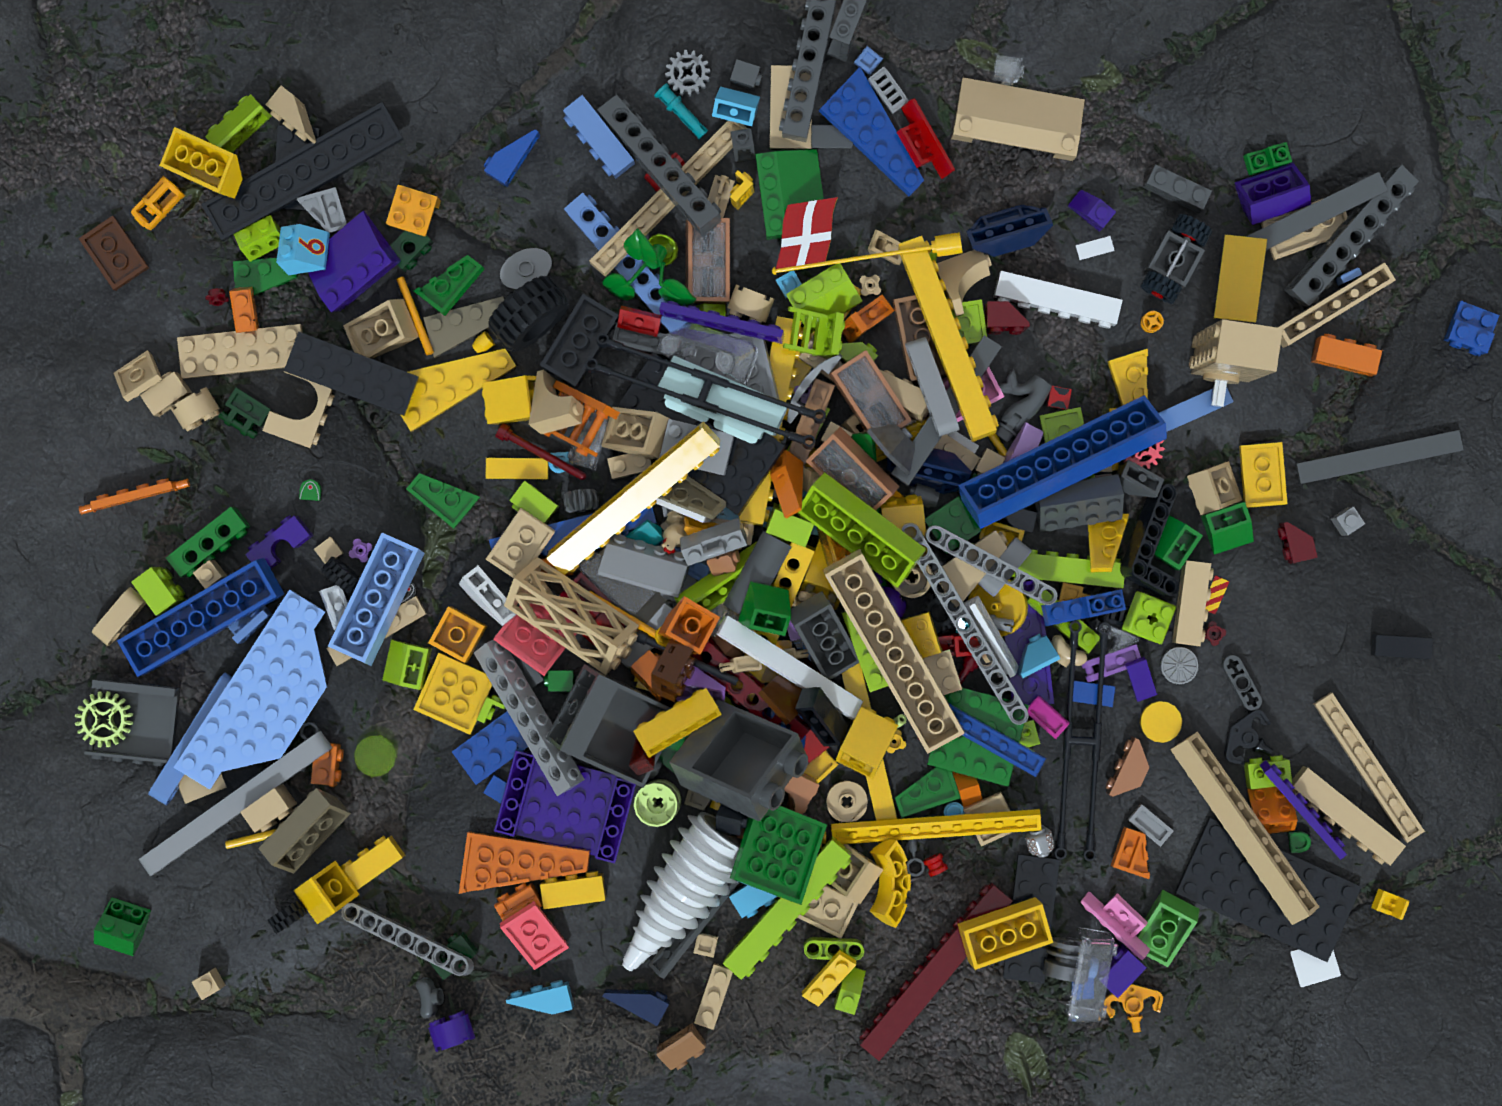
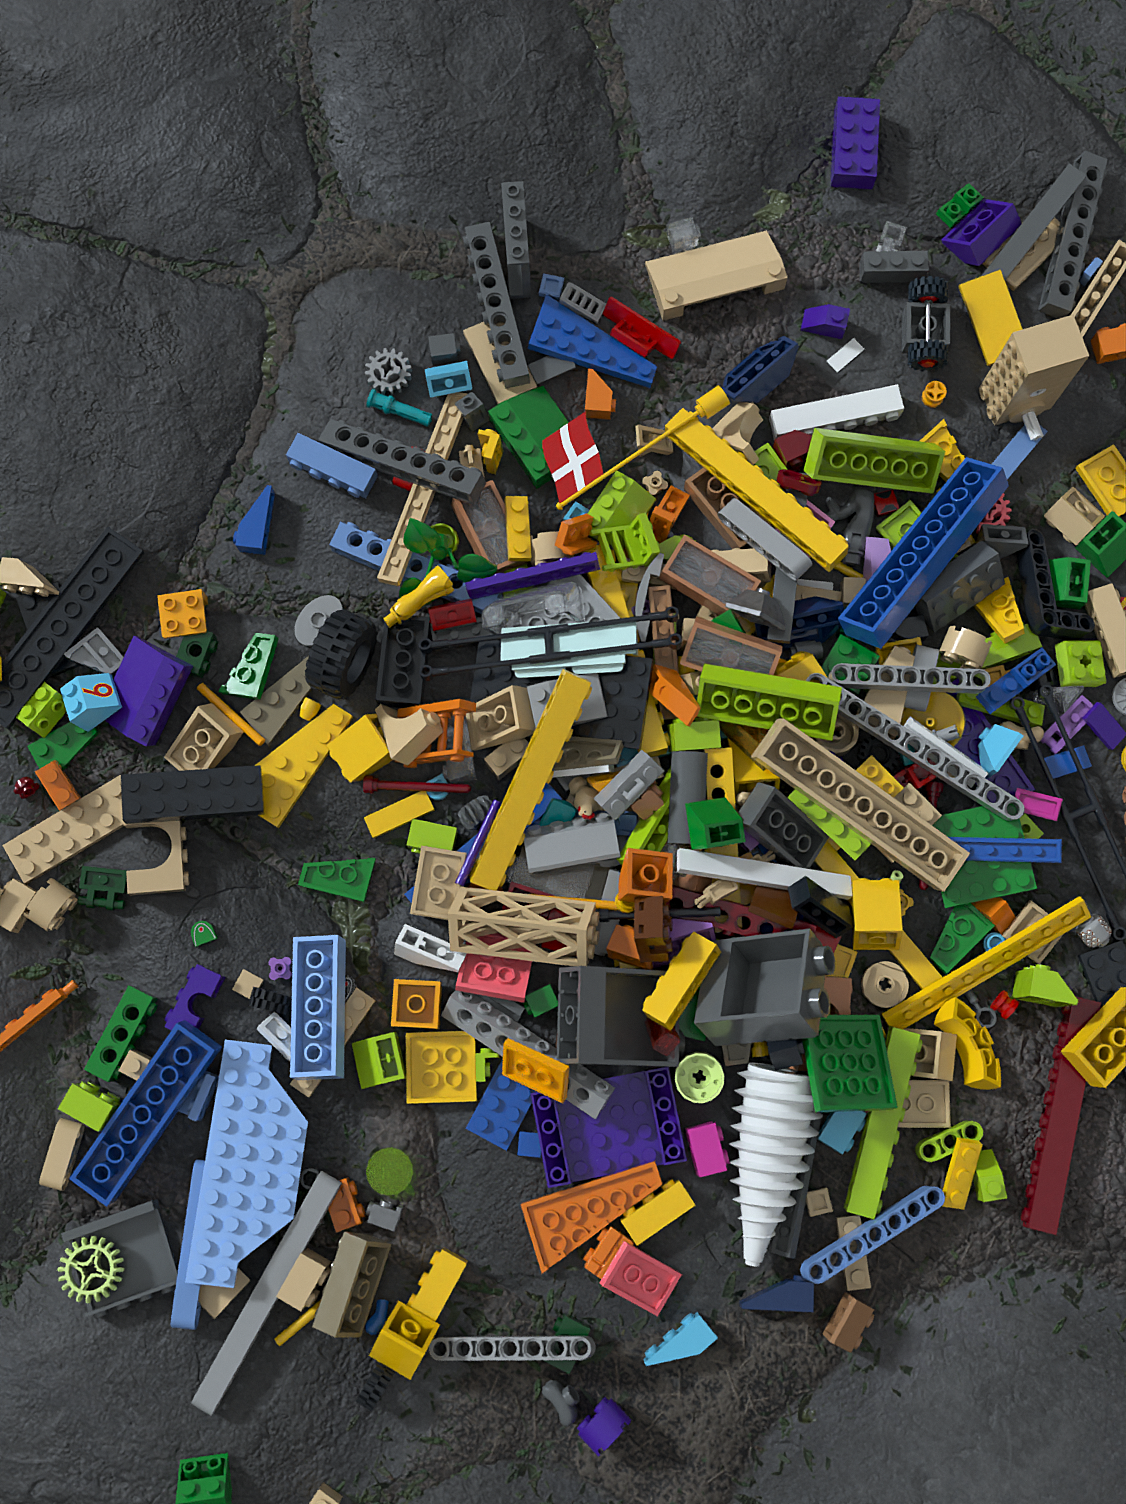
camera: 25 degrees left, 10 degrees down
none -> blue arm [365,1300,389,1335]
none -> flat silver brick [366,1200,404,1231]
none -> yellow piece [383,565,455,628]
none -> dark purple bar [455,800,502,886]
none -> light orange tile [502,1038,569,1103]
none -> yellow plate [504,496,531,561]
none -> orange bracket [555,513,597,555]
none -> orange slope [585,369,616,419]
none -> dark pink brick [685,1121,730,1177]
none -> dark red plate [776,469,822,496]
none -> medium blue beam [800,1186,945,1284]
none -> lime brick [804,428,946,493]
none -> dark purple brick [830,97,880,189]
none -> clear brick [876,221,907,251]
none -> tan brick [939,626,992,669]
none -> lime slope [1012,964,1078,1007]

